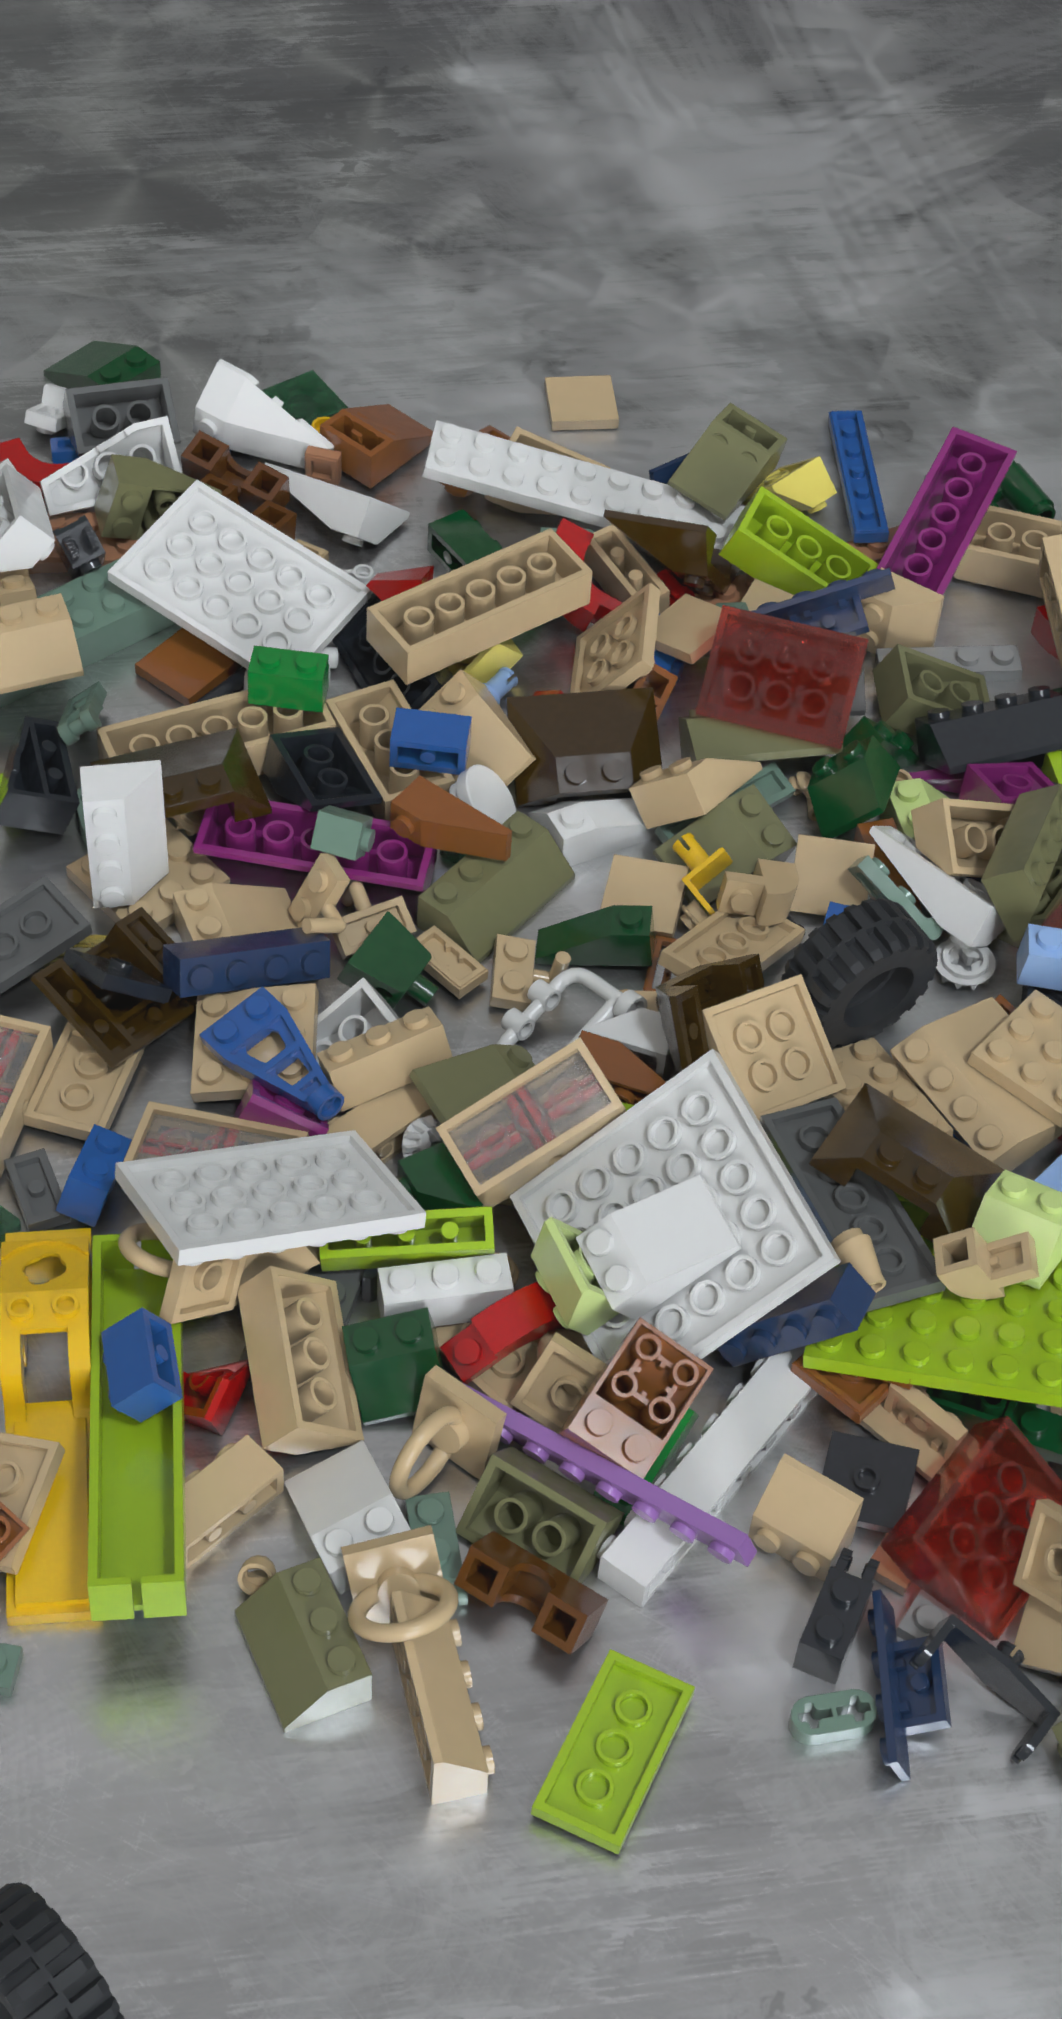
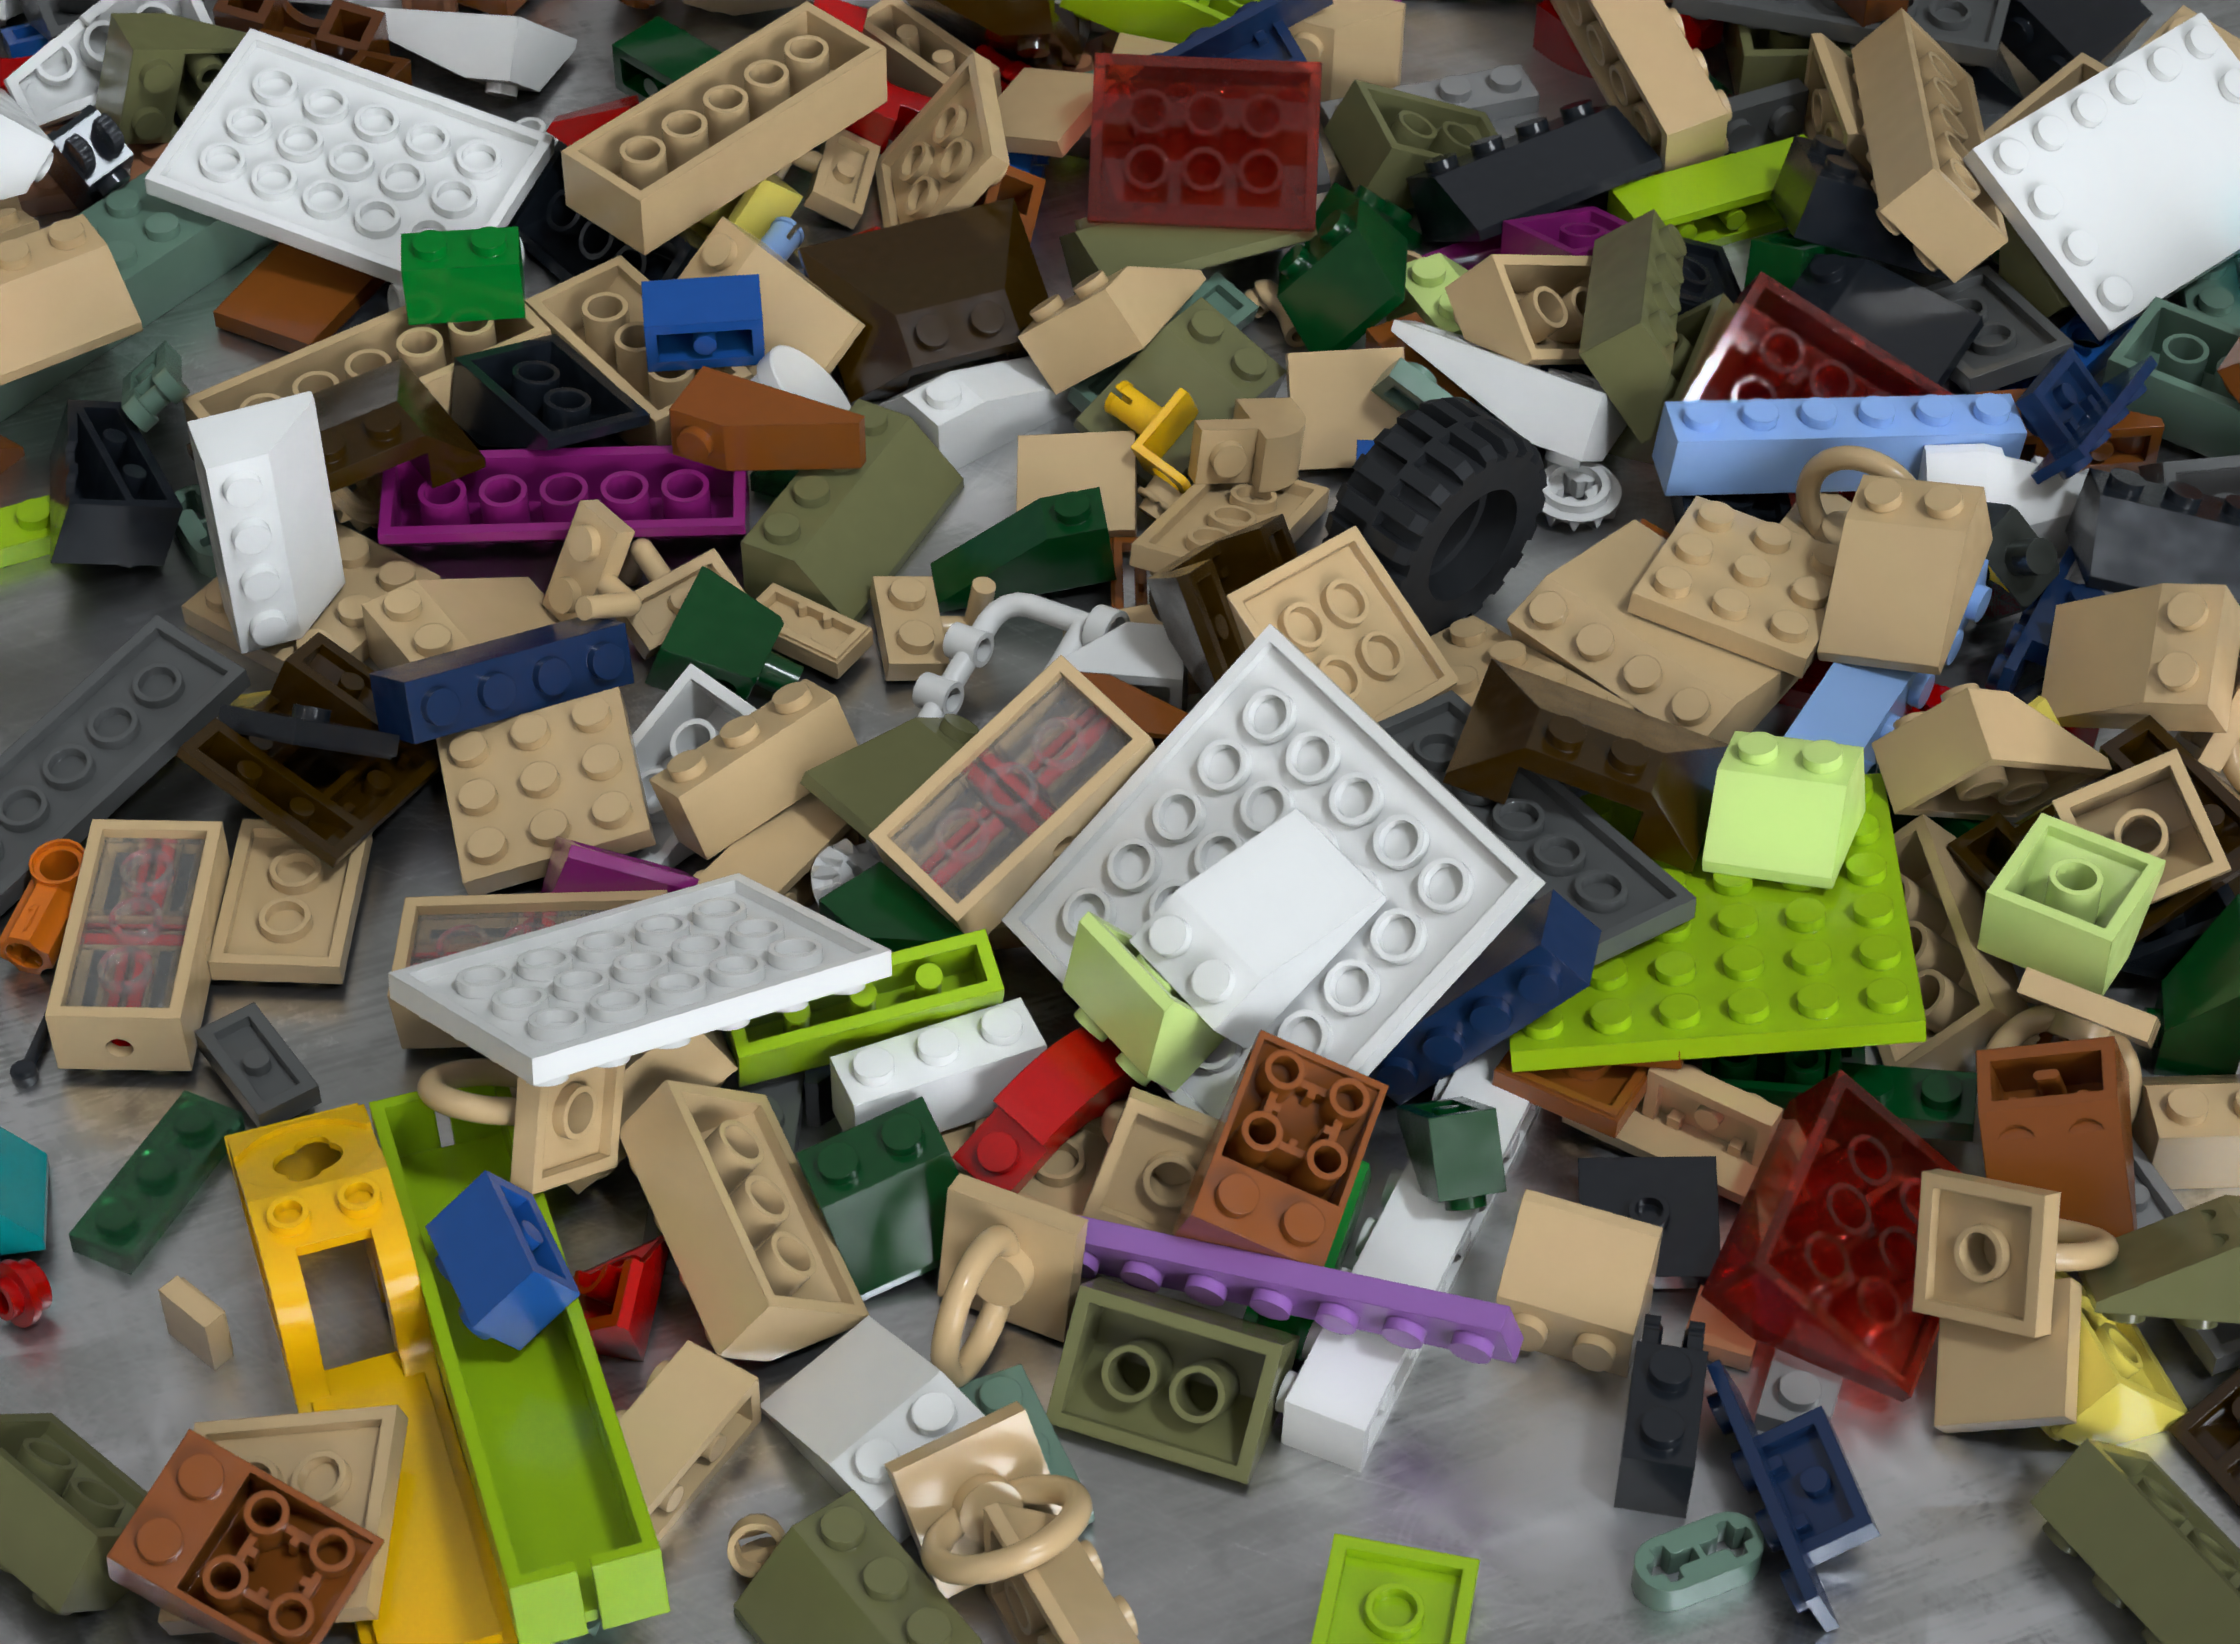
camera: 10 degrees left, 5 degrees down
blue brick [55,1124,132,1227] -> none
blue plate [199,986,344,1121] -> none
sand green brick [310,805,375,861] -> none
reddish brown arch [454,1531,608,1655] -> none
tan cone [831,1228,886,1293] -> none
black piece [909,1614,1061,1764] -> none
tan brick [933,1227,1039,1299] -> none
none -> tan plate [774,129,881,229]
none -> dark green slope [1396,1096,1507,1211]

